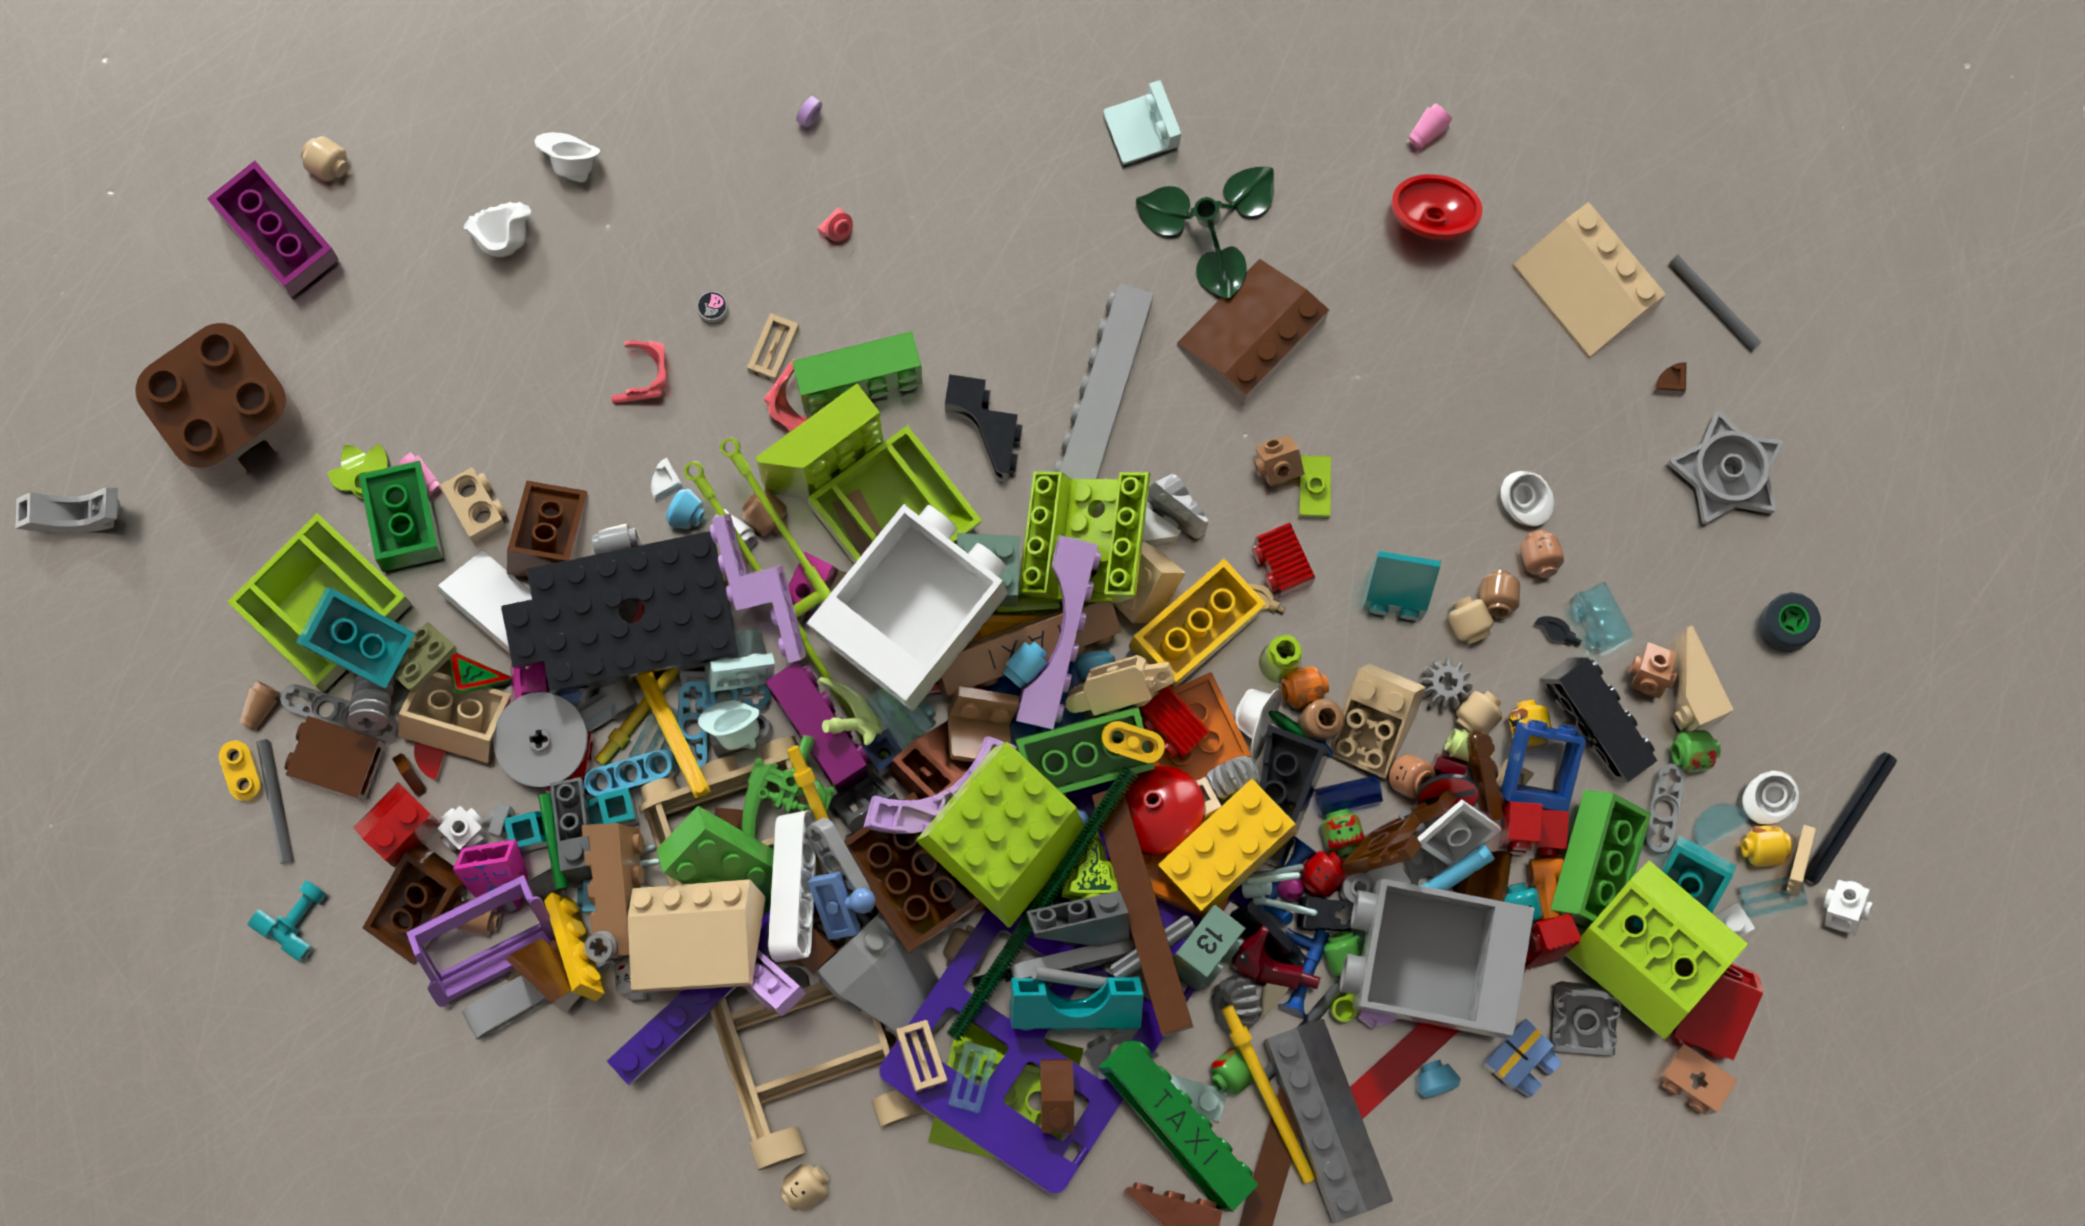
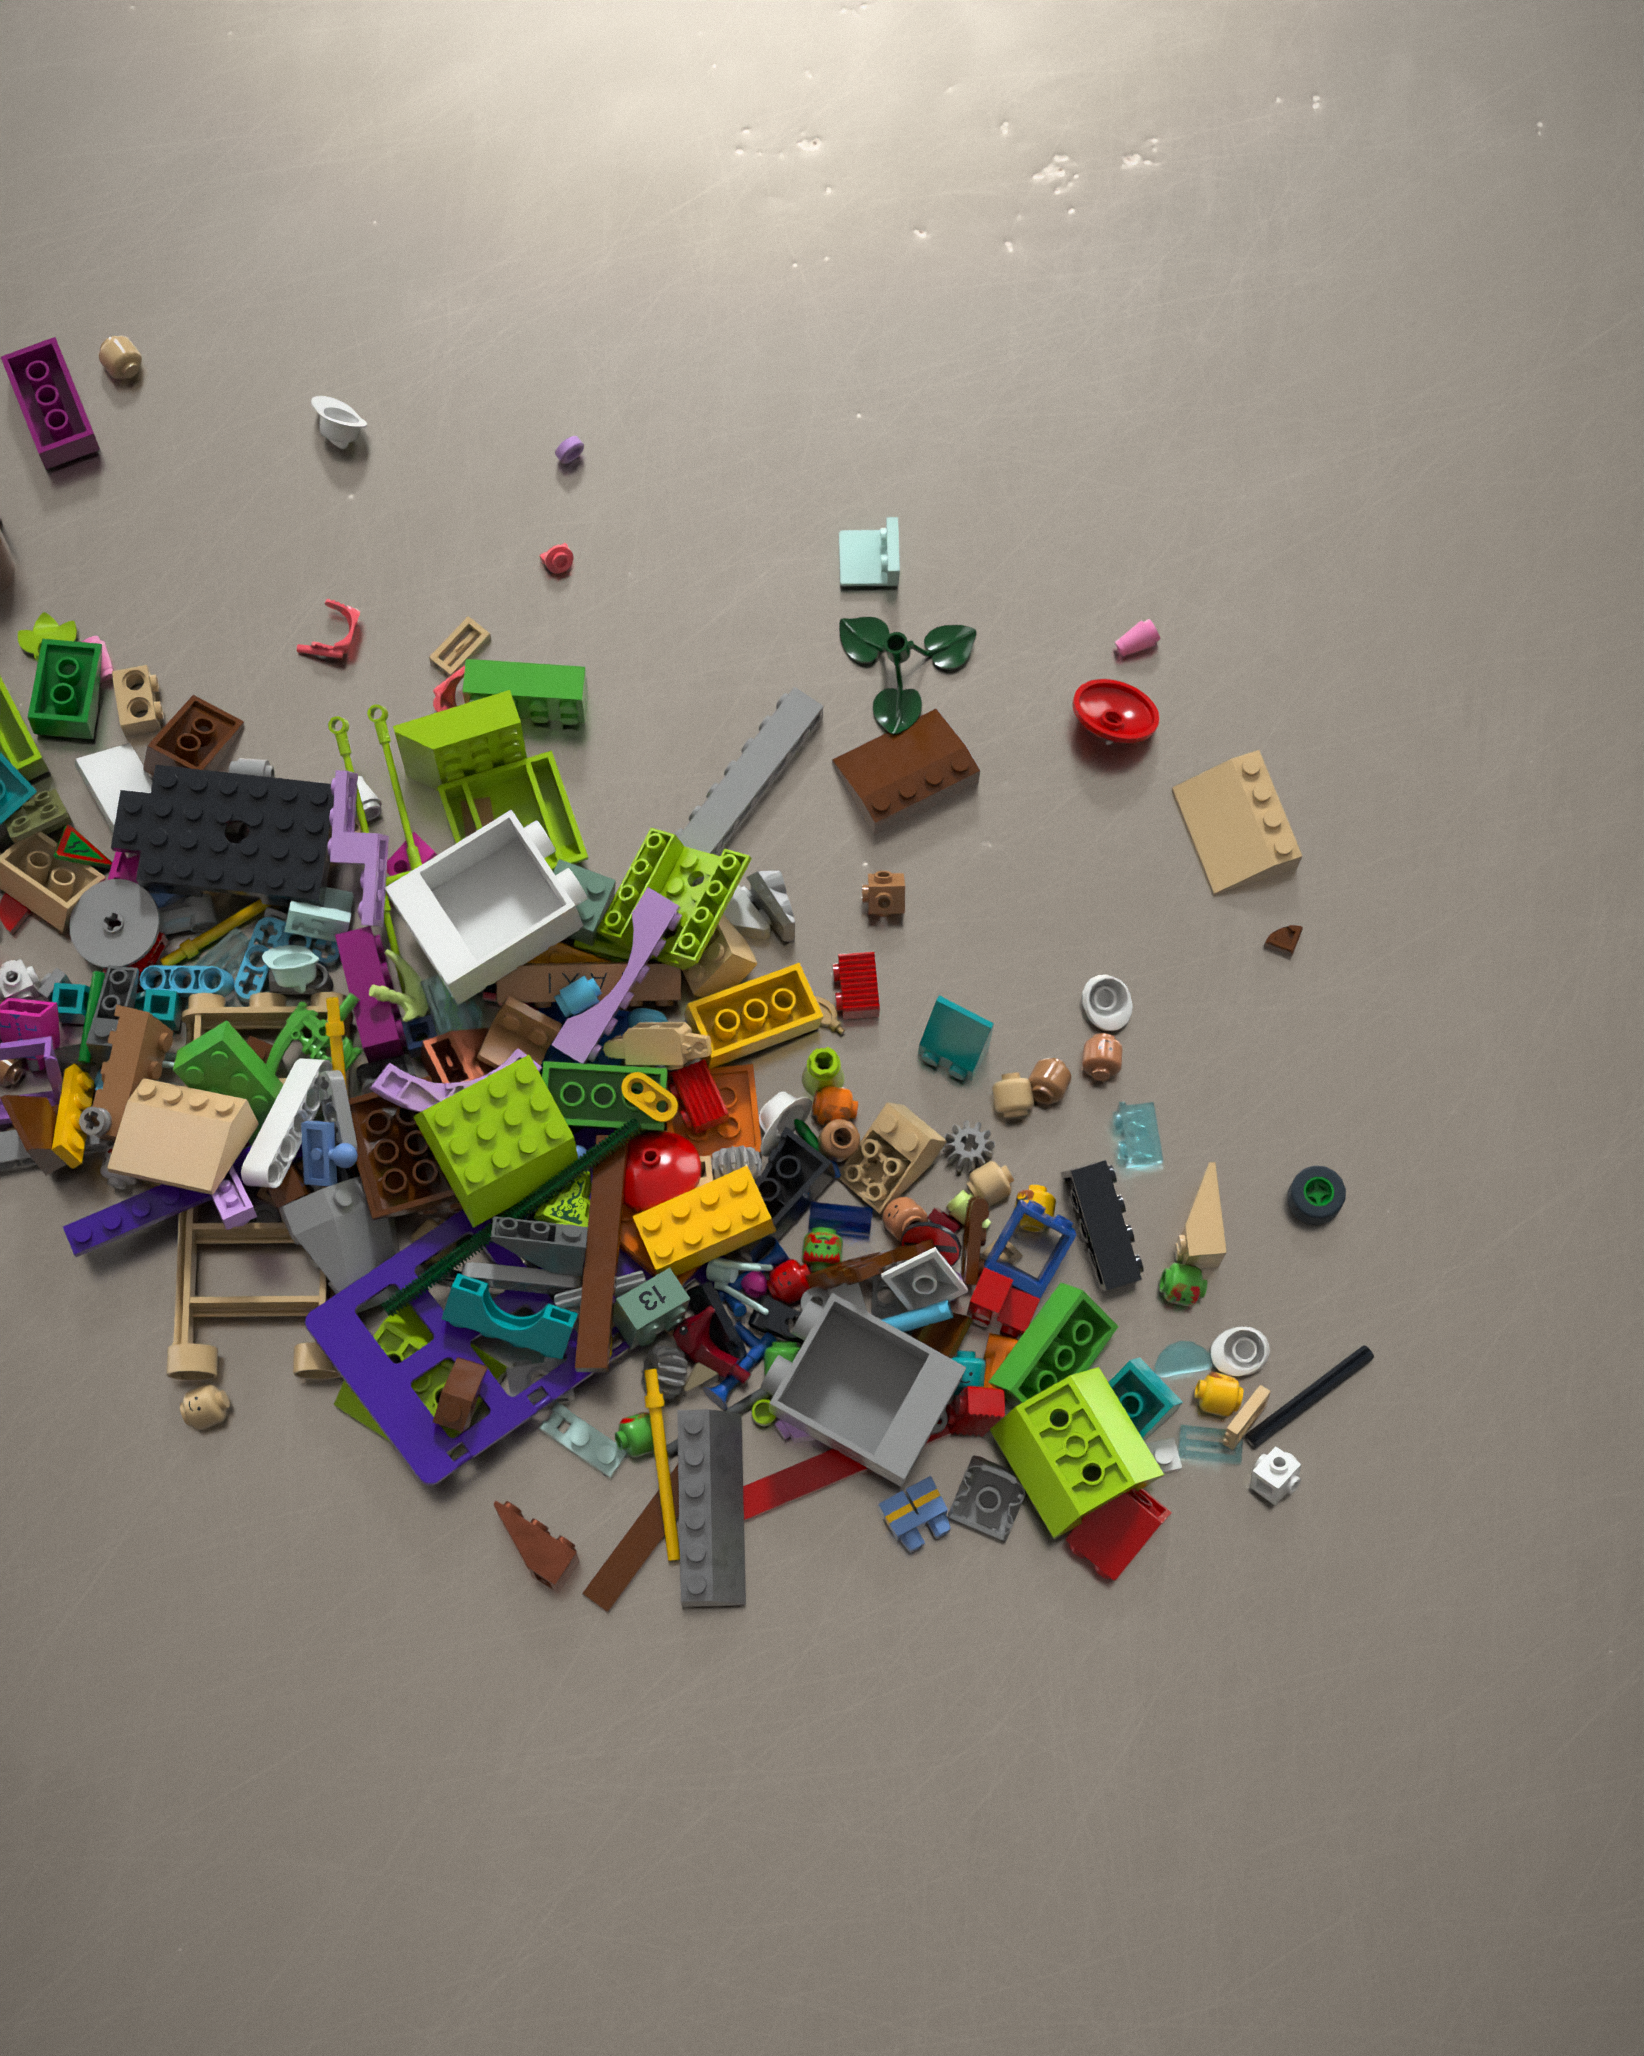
camera: 20 degrees right, 5 degrees down
white hair [463,202,531,257] -> none
yellow axle [636,672,710,798] -> none
white tile [651,458,682,501] -> none
medium azure cone [666,488,705,529] -> none
tile [697,291,728,323] -> none
medium nougat head [741,490,788,536] -> none
tan tile [895,1020,947,1093] -> none
black arch [945,374,1023,481] -> none
clear light blue tile [948,1041,997,1114] -> none
light grey bar [1031,967,1107,989] -> none
green brick [1098,1041,1258,1212] -> none
lime plate [1299,455,1331,518] -> none
medium azure cone [1419,1059,1461,1098] -> none
black piece [1534,616,1582,646] -> none
nougat brick [1629,642,1677,699] -> none
light grey beam [1643,764,1686,854] -> none
nougat brick [1657,1044,1738,1115] -> none
light grey plate [1668,411,1784,525] -> none
dark grey bar [1670,255,1762,350] -> none

